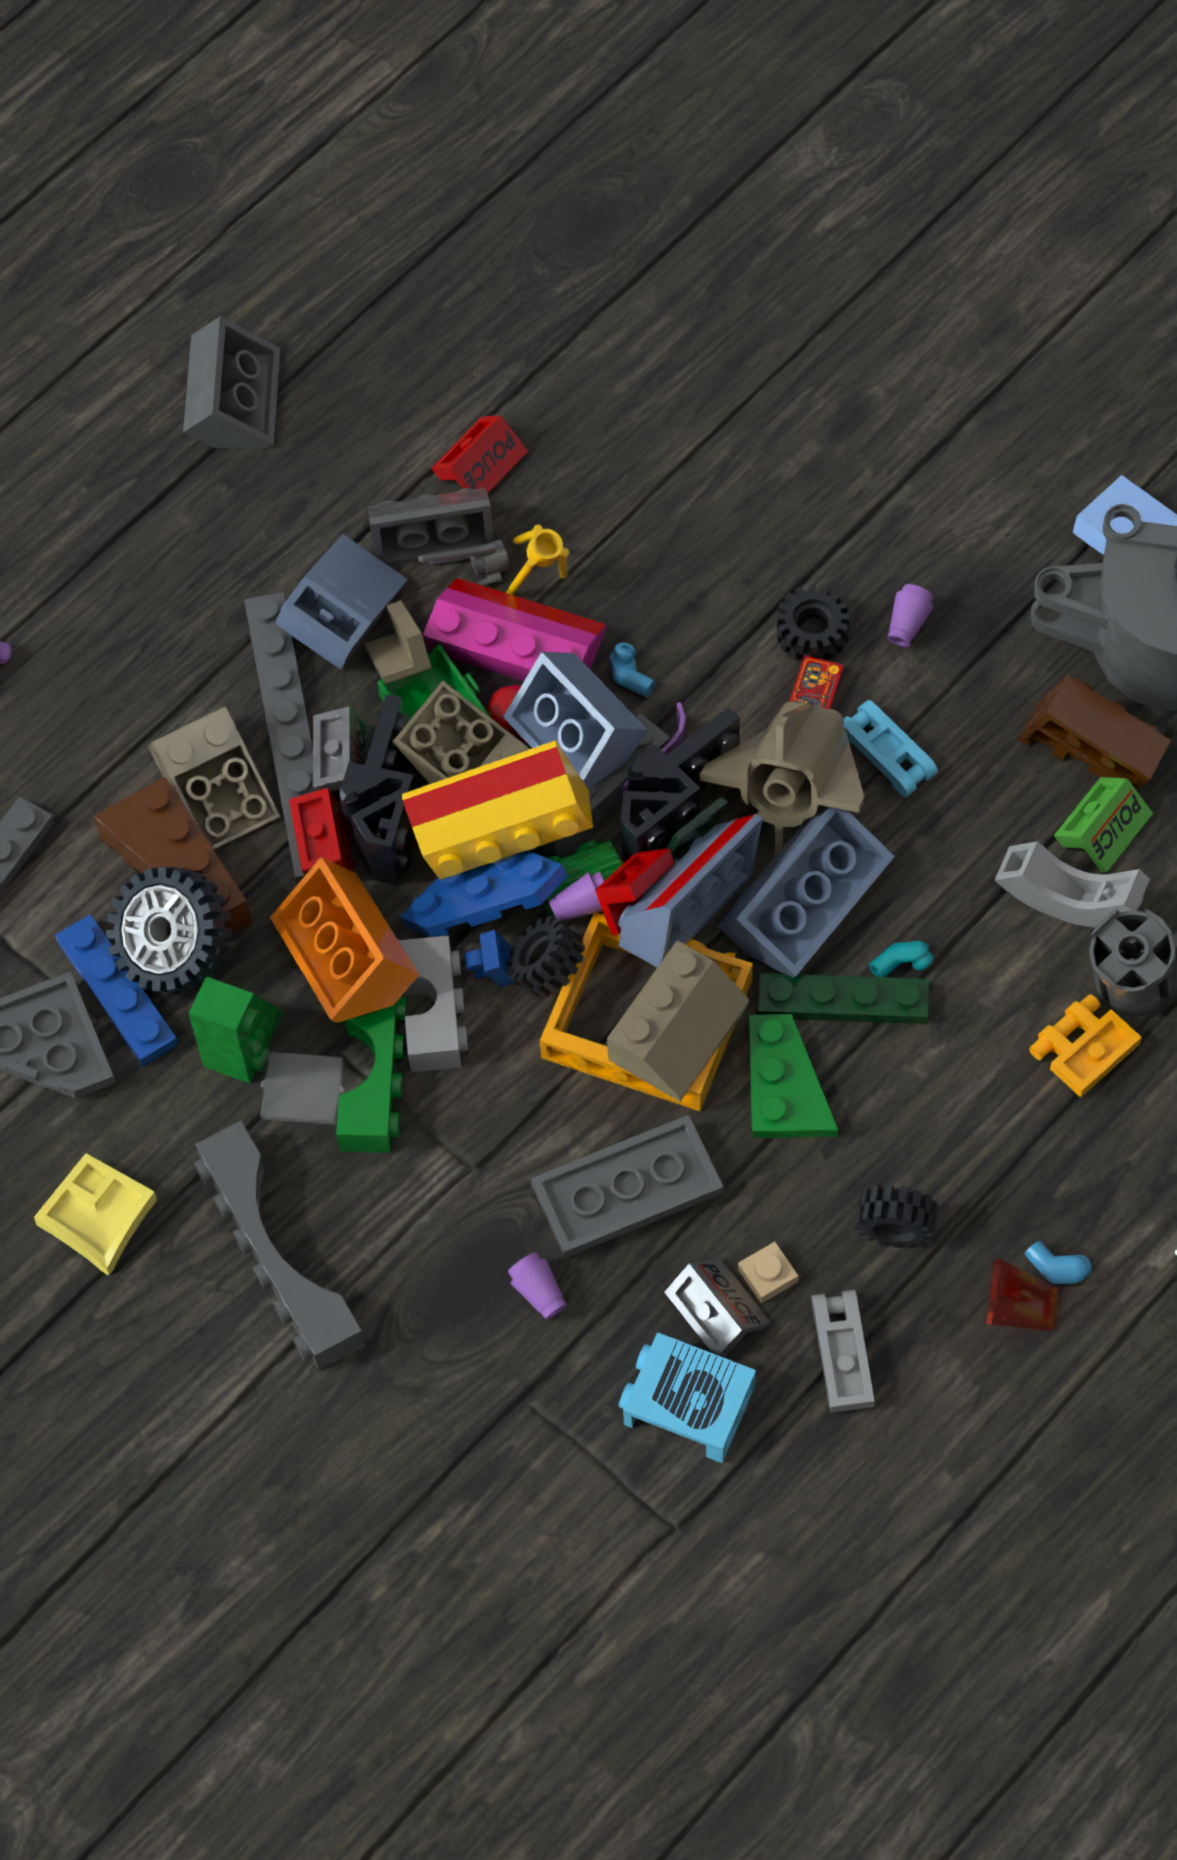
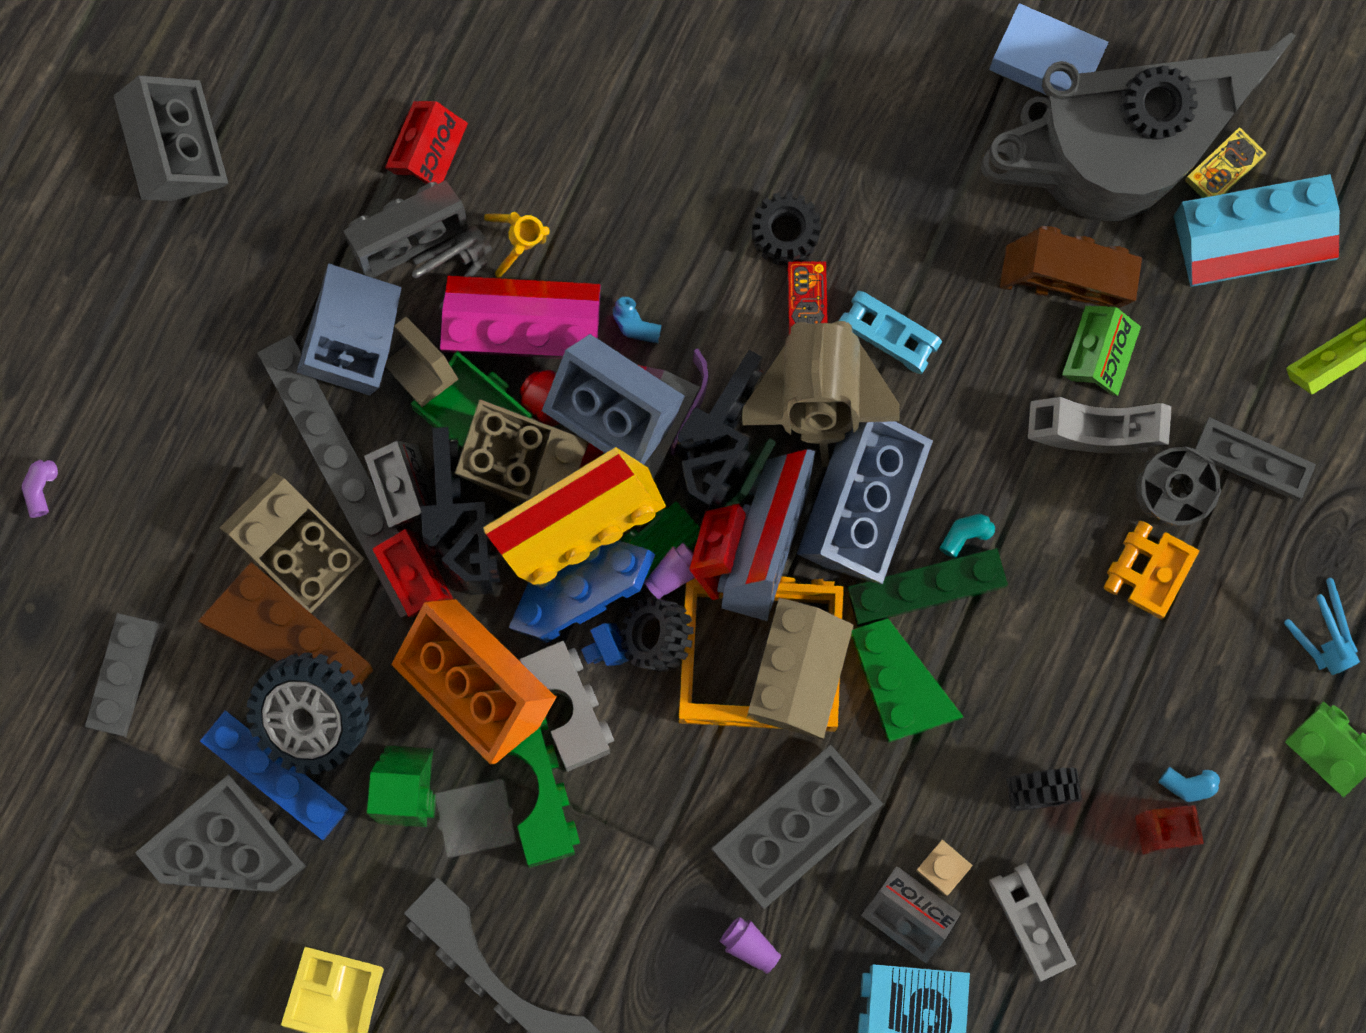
camera: 25 degrees left, 15 degrees up
medium lavender cone [887,584,934,647] -> none

